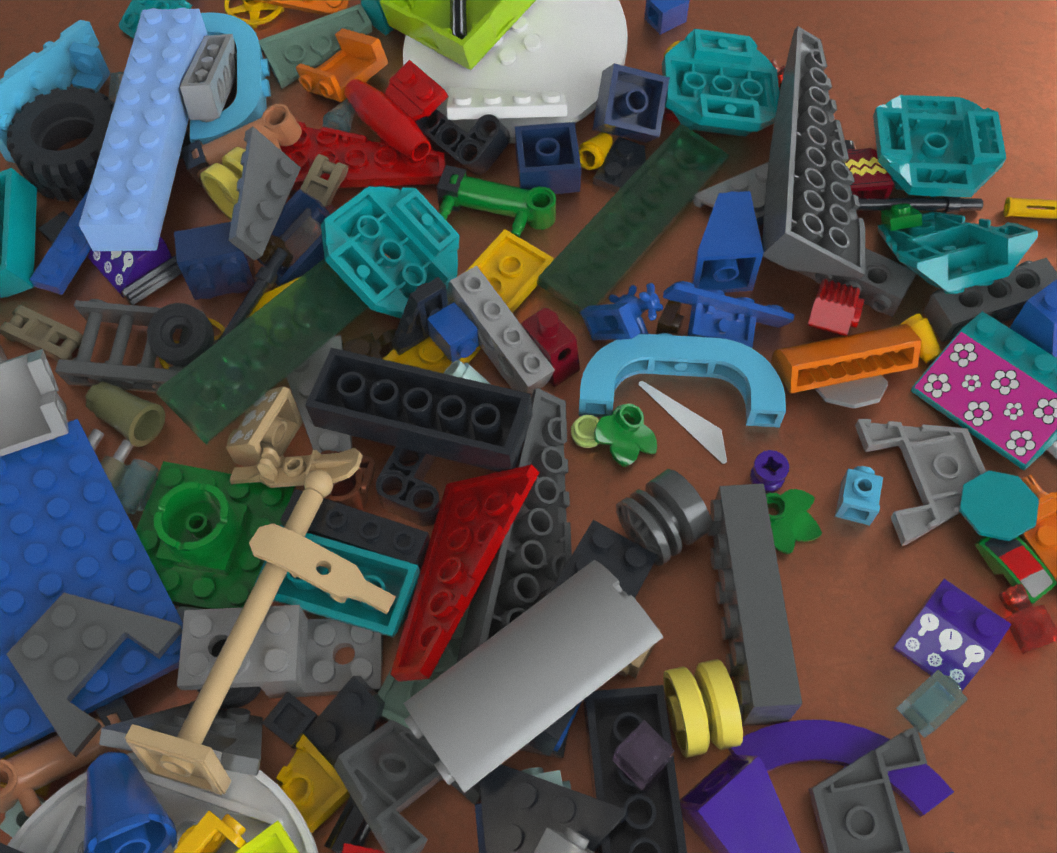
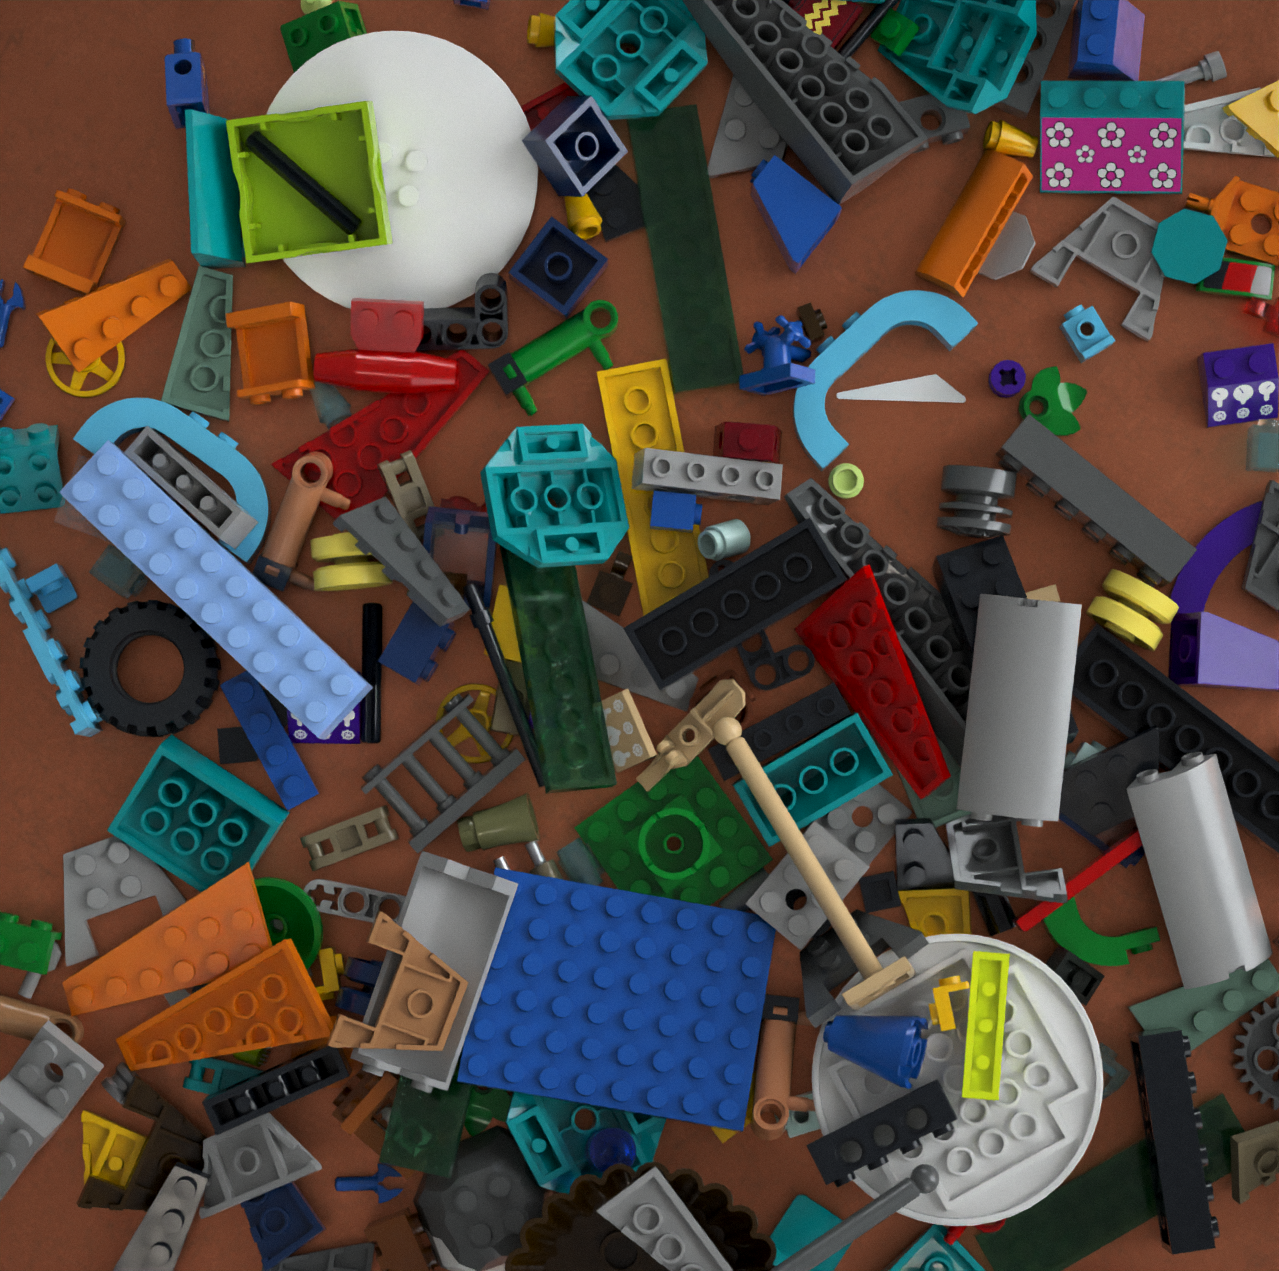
camera: 50 degrees left, 25 degrees up
dark grey wing [6,593,182,757] -> none
black tyre [147,303,214,367] -> none
tan piece [249,523,396,614] -> none
black wing [391,277,448,356] -> none
white wing [447,87,567,120] -> none
green plate [594,403,657,467] -> none
clear purple brick [612,720,675,790] -> none
blue bracket [663,281,795,348] -> none
red brick [807,279,865,336] -> none

